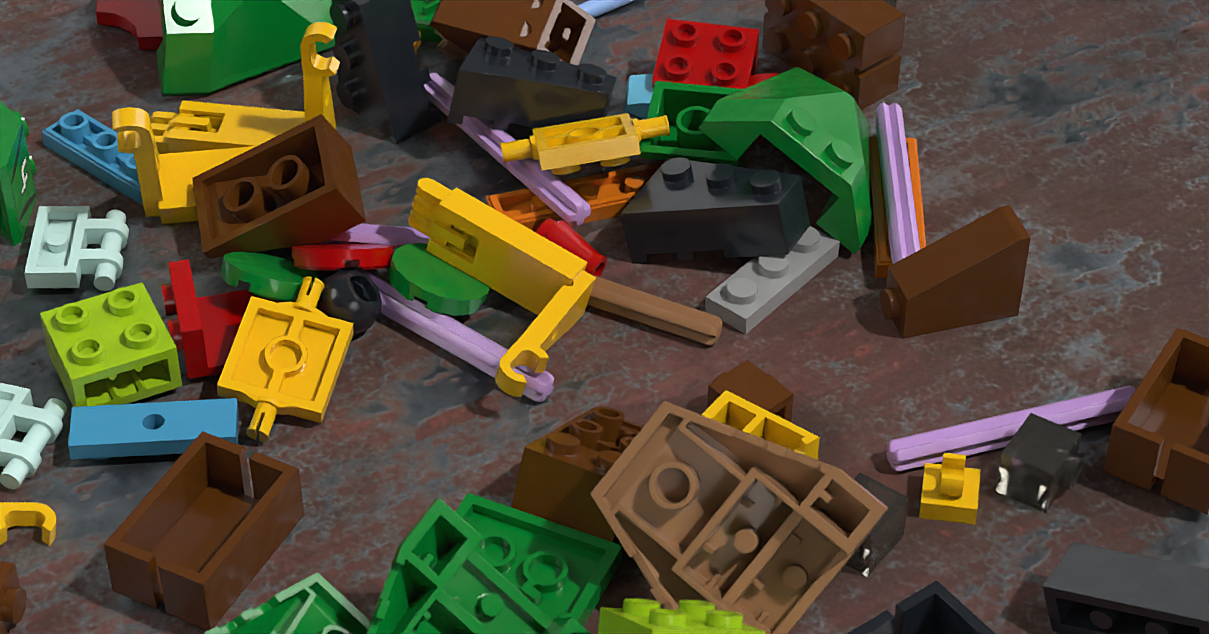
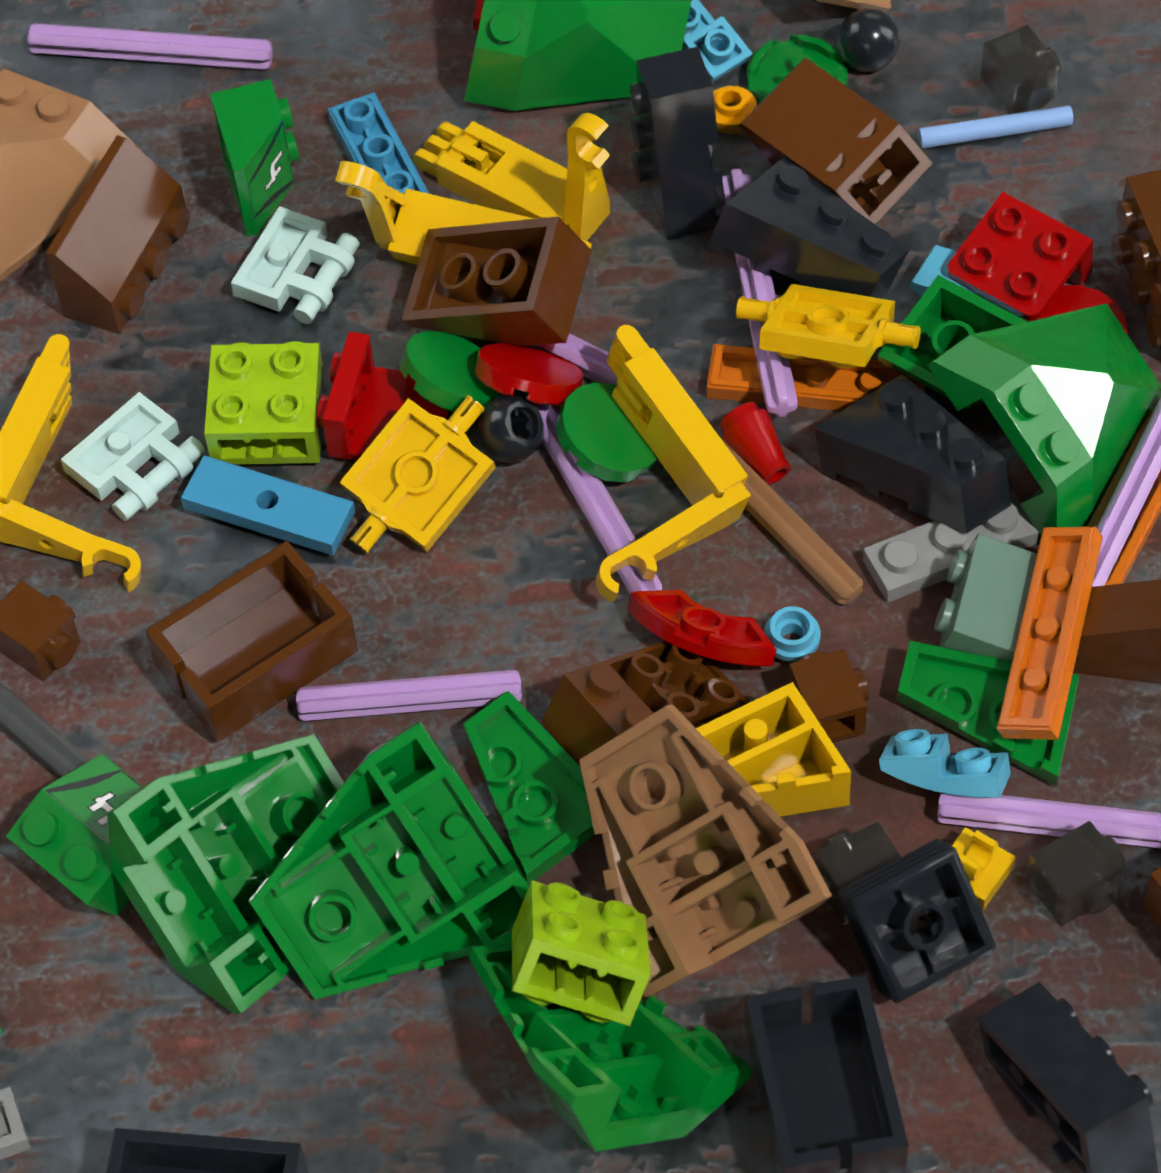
camera: 30 degrees right, 15 degrees up
none -> lavender axle [296,670,522,721]
none -> red tile [627,590,777,666]
none -> medium azure plate [764,606,821,662]
none -> black brick [838,839,996,1003]
none -> medium azure slope [879,729,1011,798]
none -> green wing [897,641,1080,787]
none -> sand green brick [934,533,1037,661]
none -> orange tile [997,527,1103,740]

